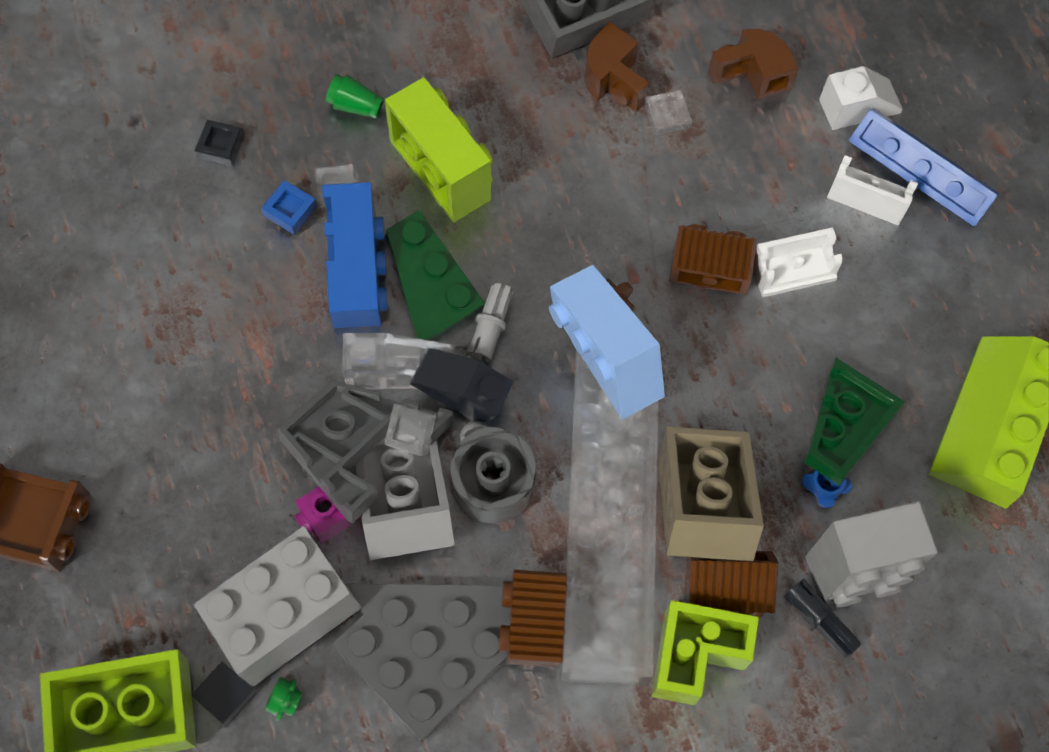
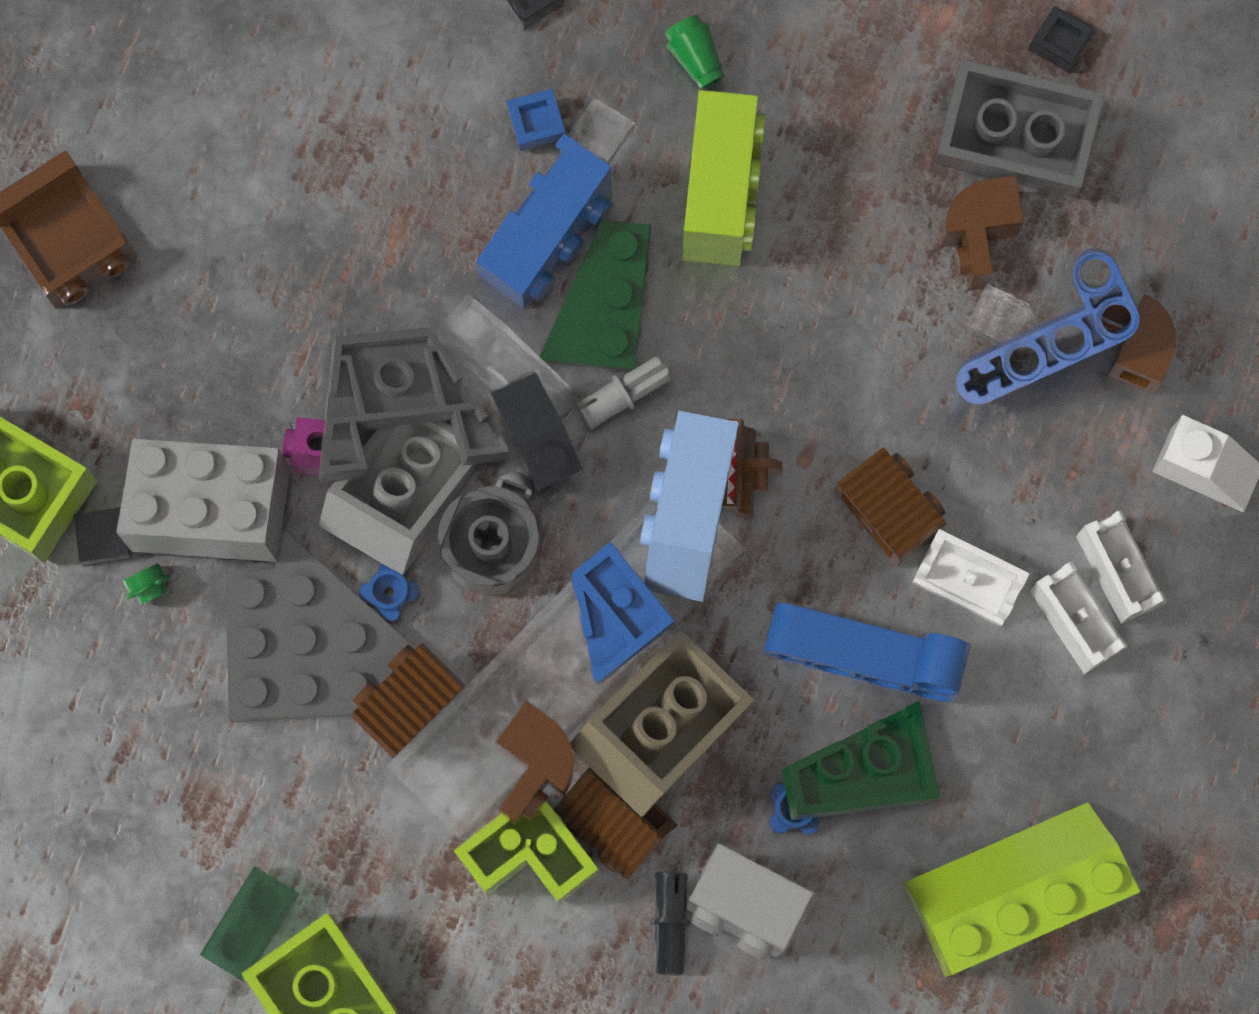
camera: 45 degrees right, 10 degrees up
clear tile [384,404,436,456] -> none
plate [849,108,1000,227] -> none
none -> blue plate [359,564,419,622]
none -> reddish brown brick [496,700,574,826]
none -> blue wing [571,542,676,684]
none -> blue beam [763,603,971,702]
none -> blue beam [956,248,1139,404]
none -> white hinge [1029,561,1128,675]

